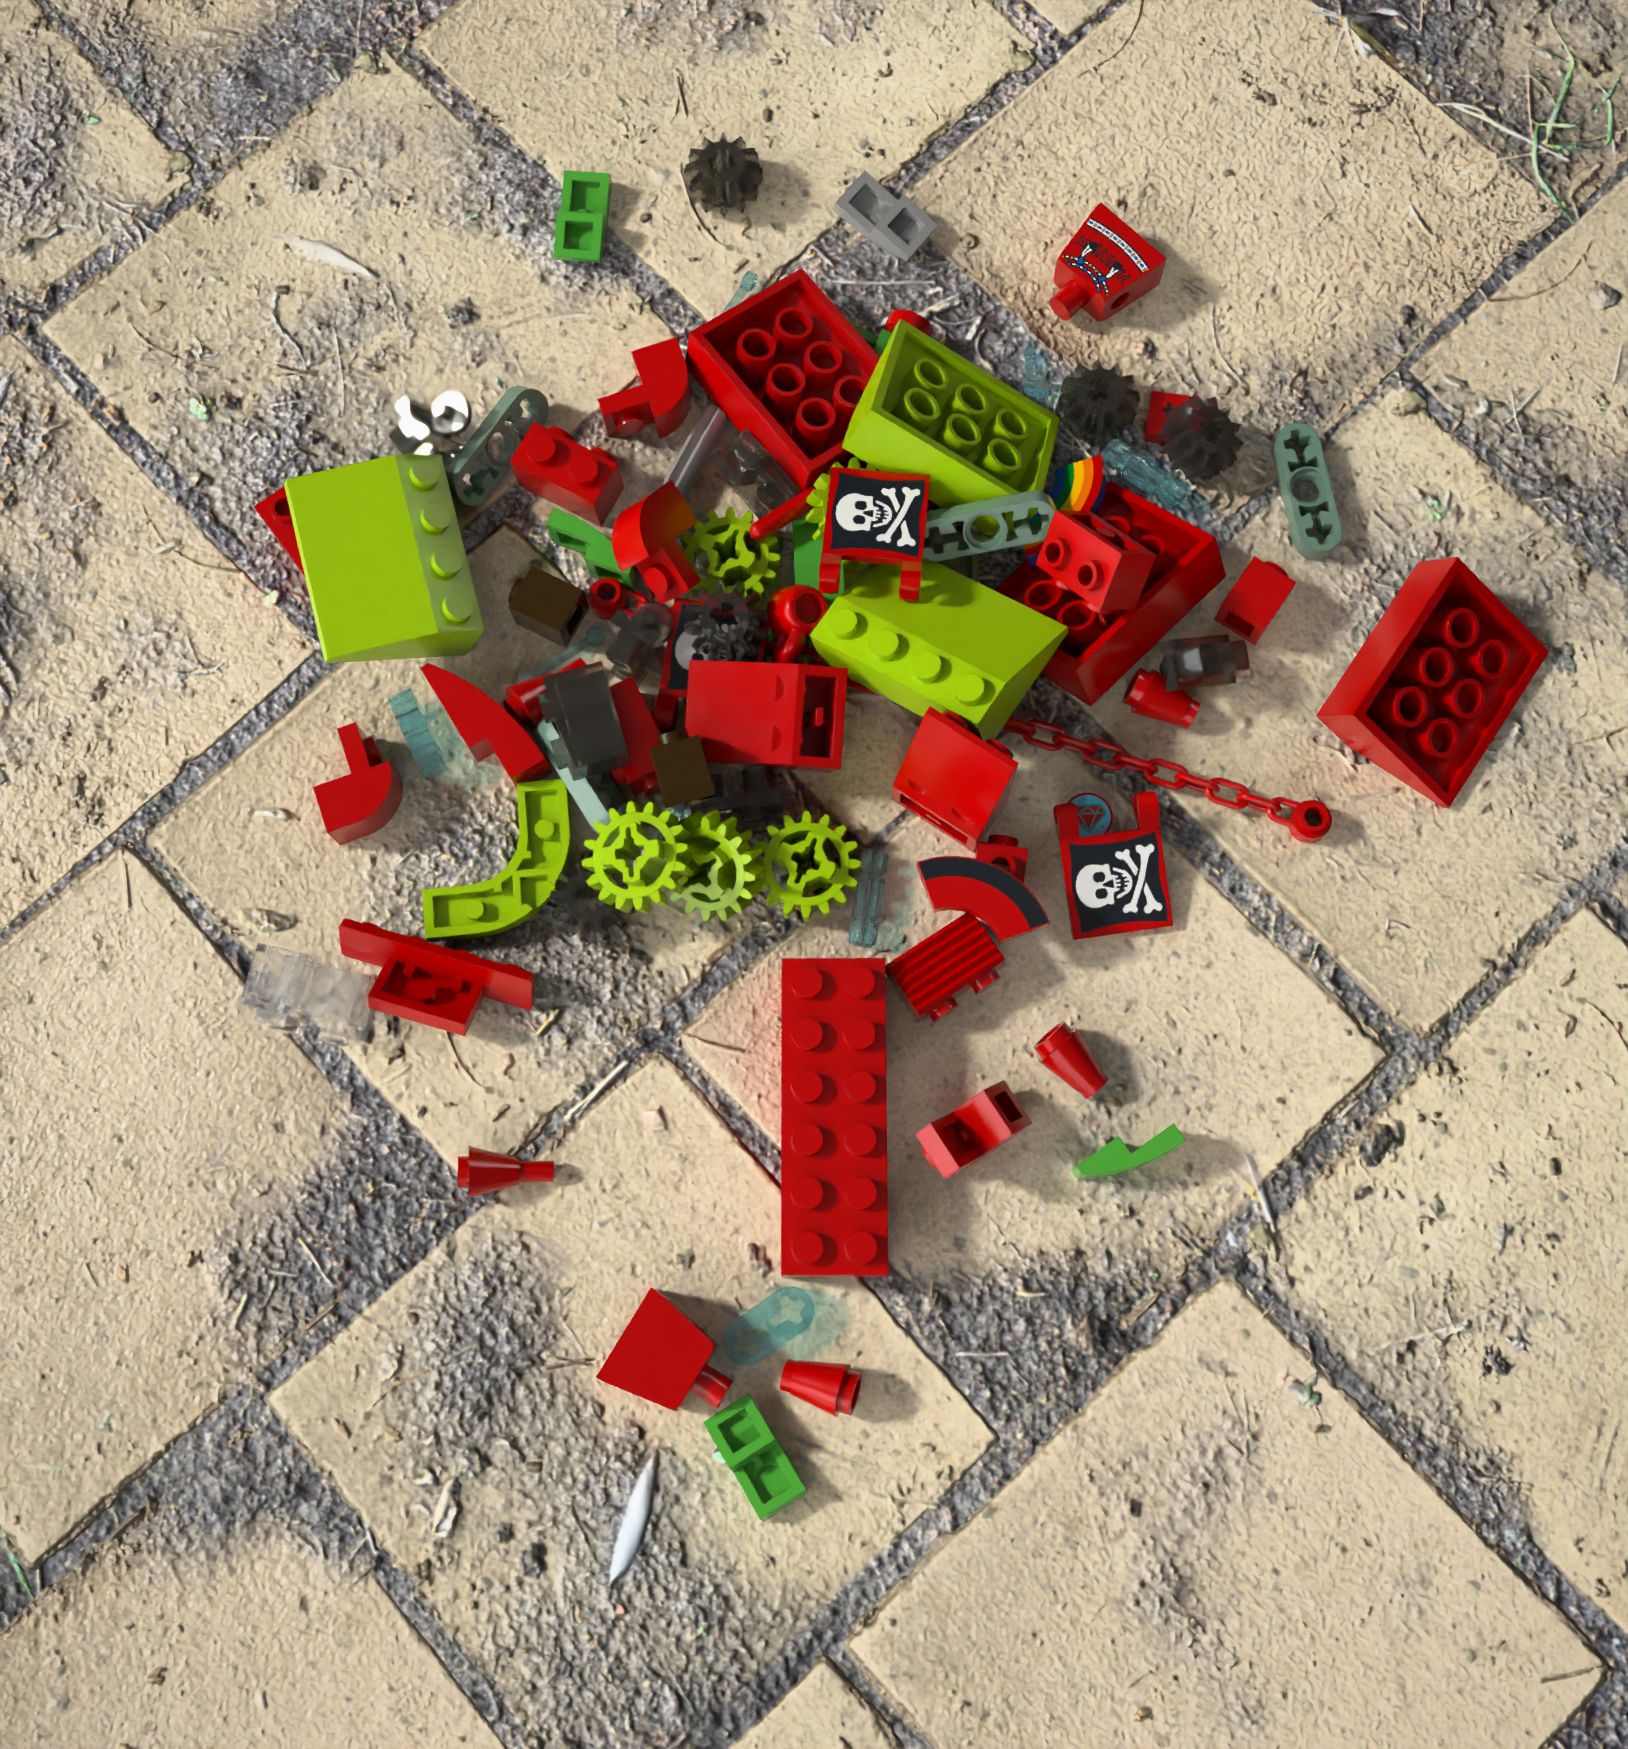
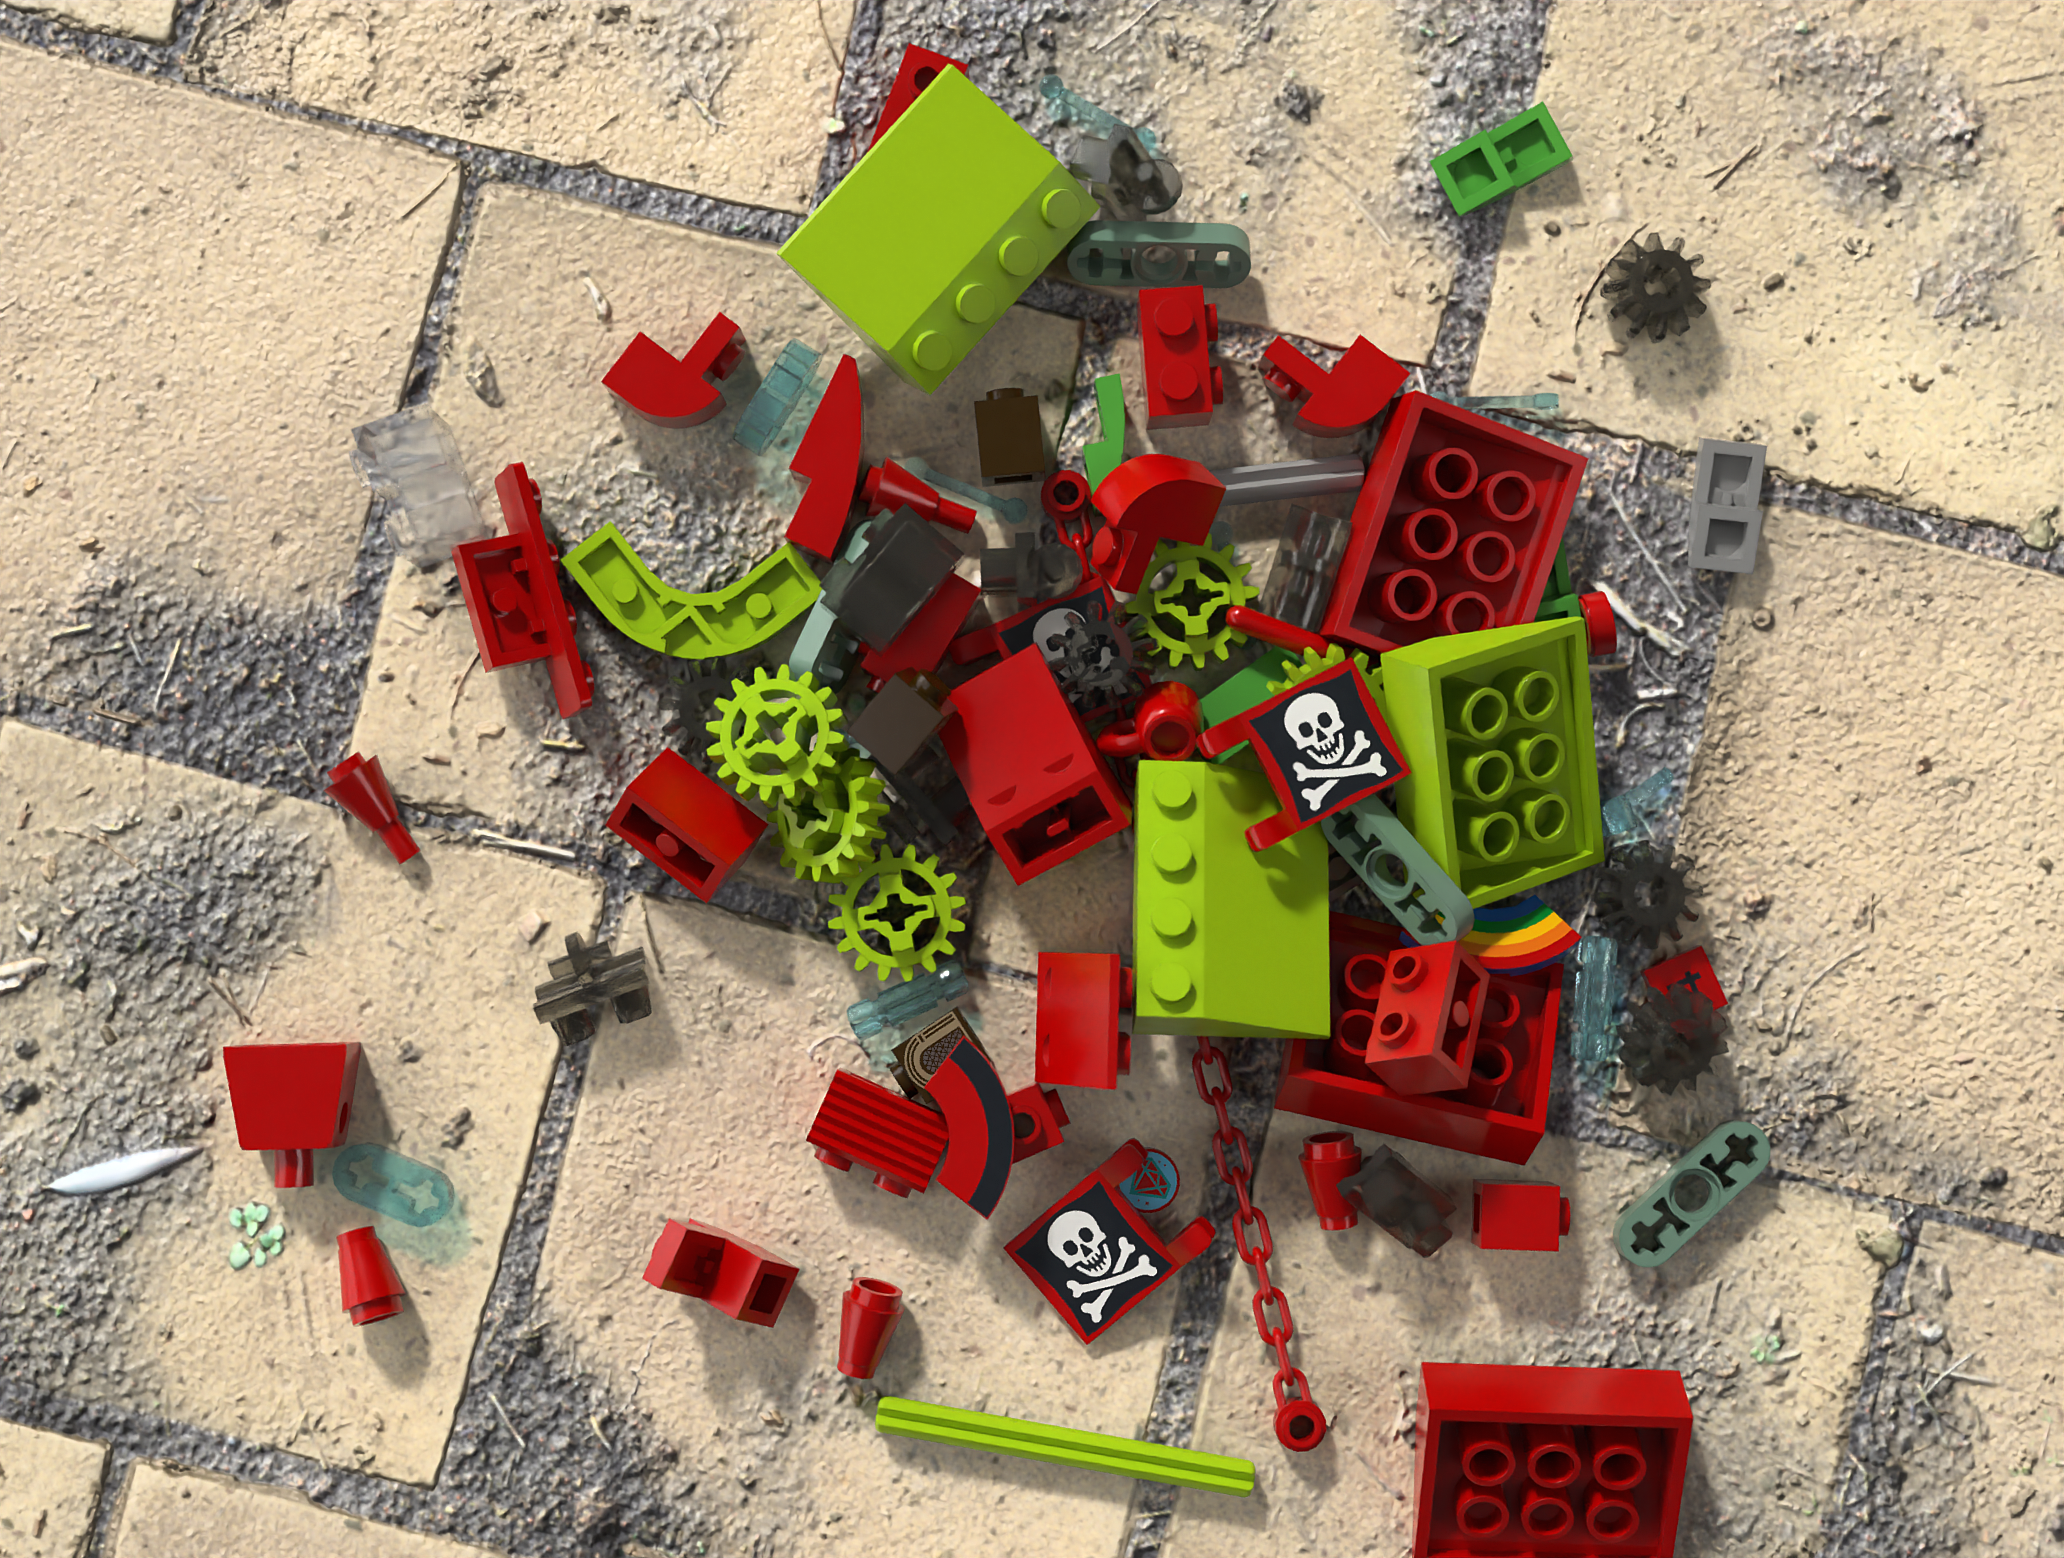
camera: 50 degrees right, 10 degrees up
bright green slope [703,1393,809,1522] -> none
red brick [781,958,888,1278] -> none
red torso [1049,202,1167,322] -> none
bright green slope [1071,1123,1186,1179] -> none
none -> clear smoke hips [533,931,652,1046]
none -> red brick [605,747,769,904]
none -> lime axle [875,1396,1256,1498]
none -> brick [889,1006,992,1104]
none -> clear light blue hinge [1039,74,1156,155]

